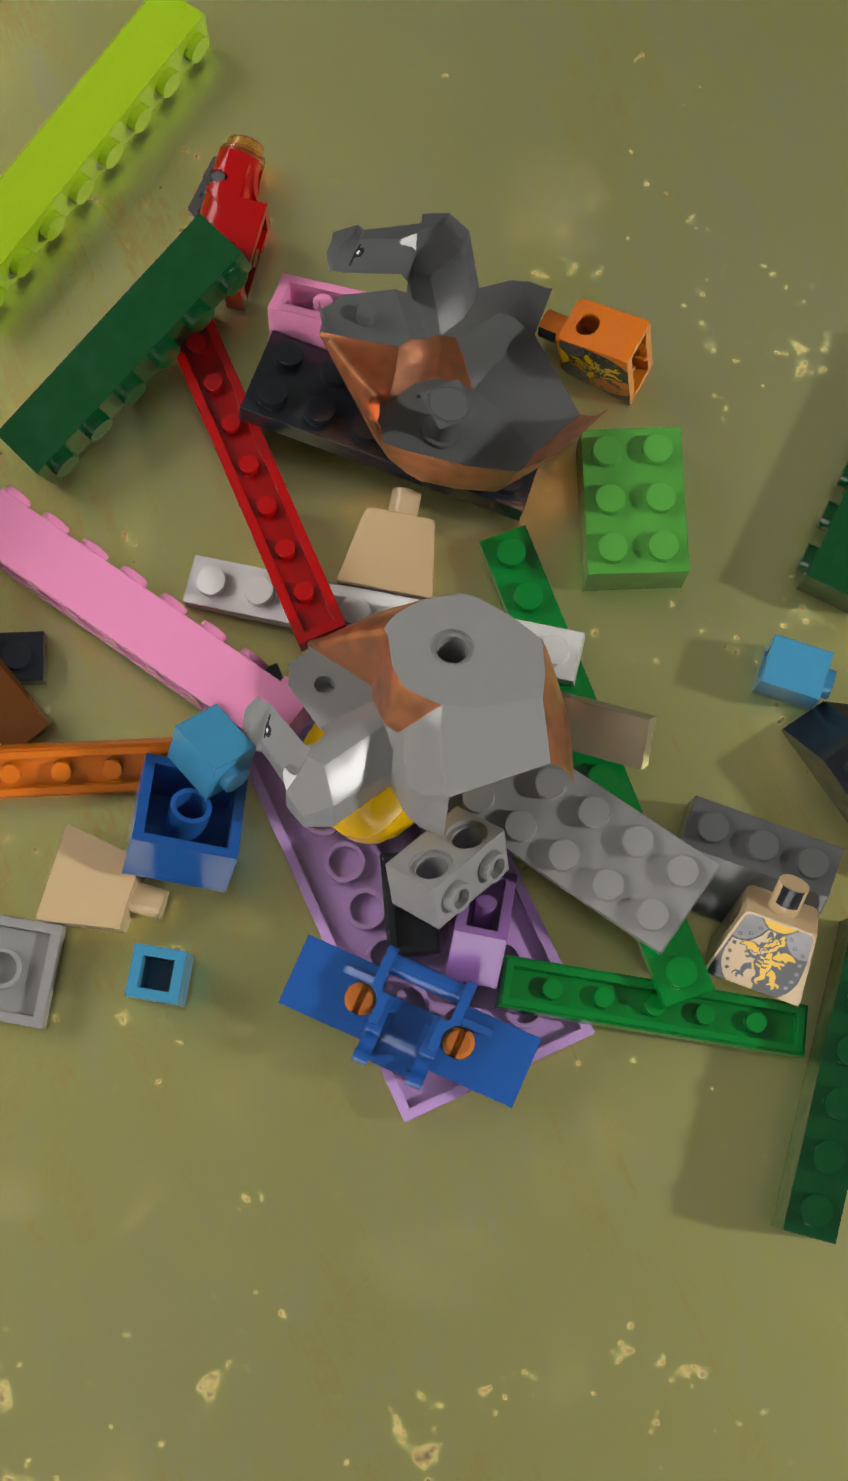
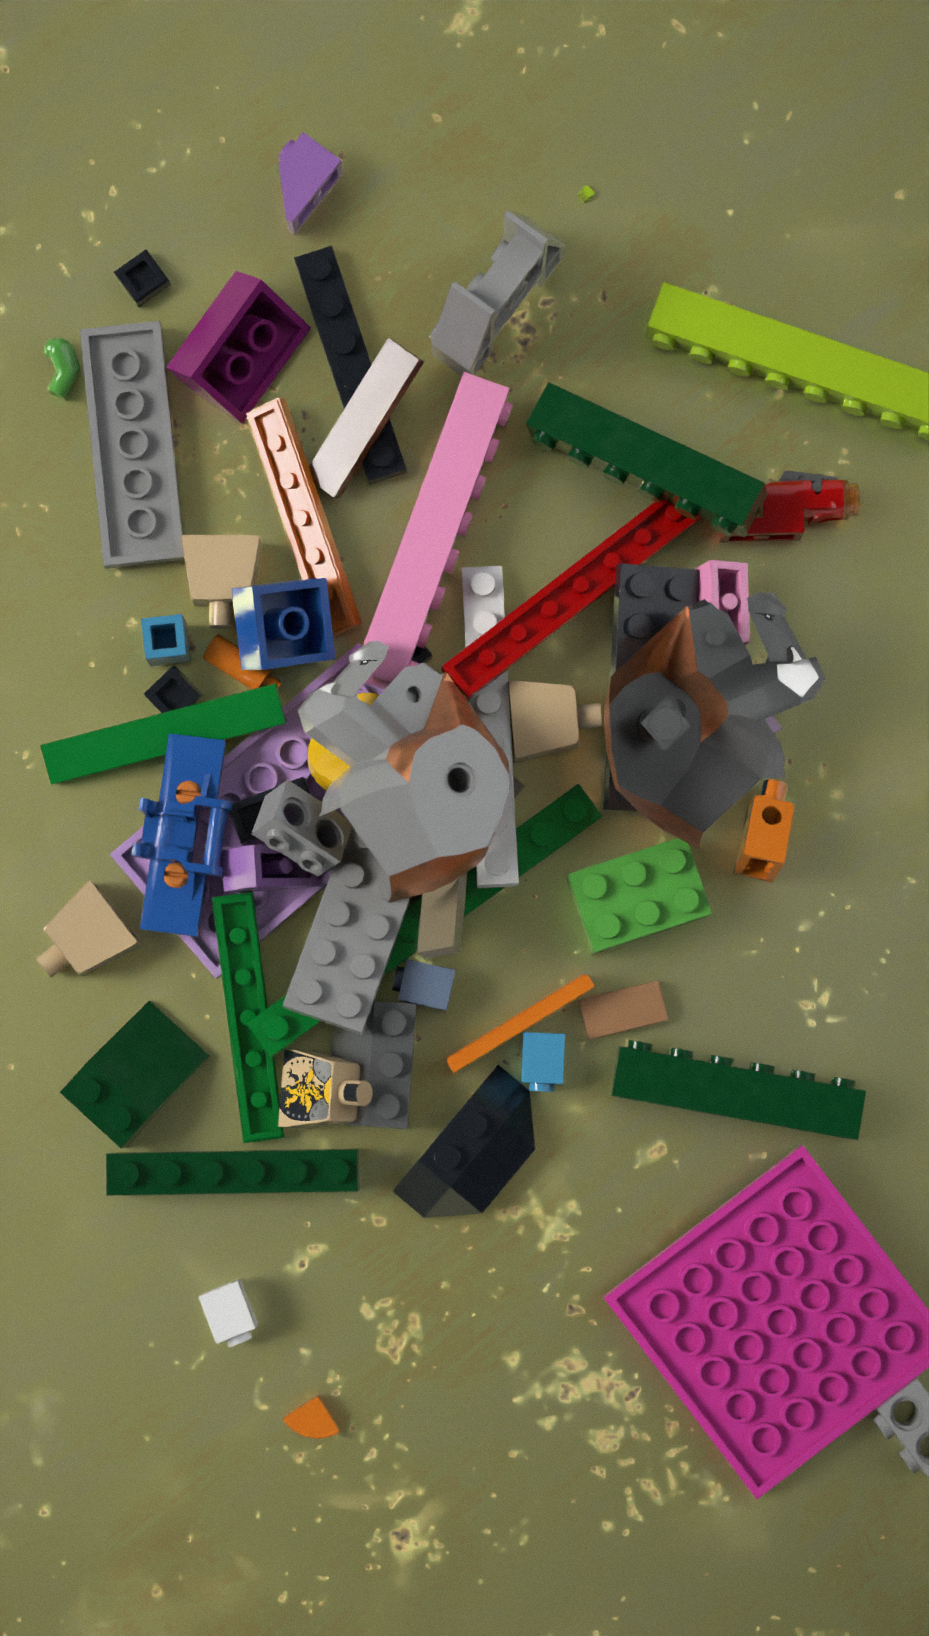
camera: 75 degrees right, 5 degrees up
dark azure brick [167,704,256,800] -> none
none -> tan torso [36,880,142,978]
none -> green tile [40,683,287,785]
none -> dark green slope [60,1001,210,1148]
none -> black plate [144,665,203,713]
none -> orange cylinder [203,634,282,689]
none -> sand blue brick [392,959,456,1012]
none -> orange tile [446,974,595,1073]
none -> medium nougat tile [578,980,668,1040]

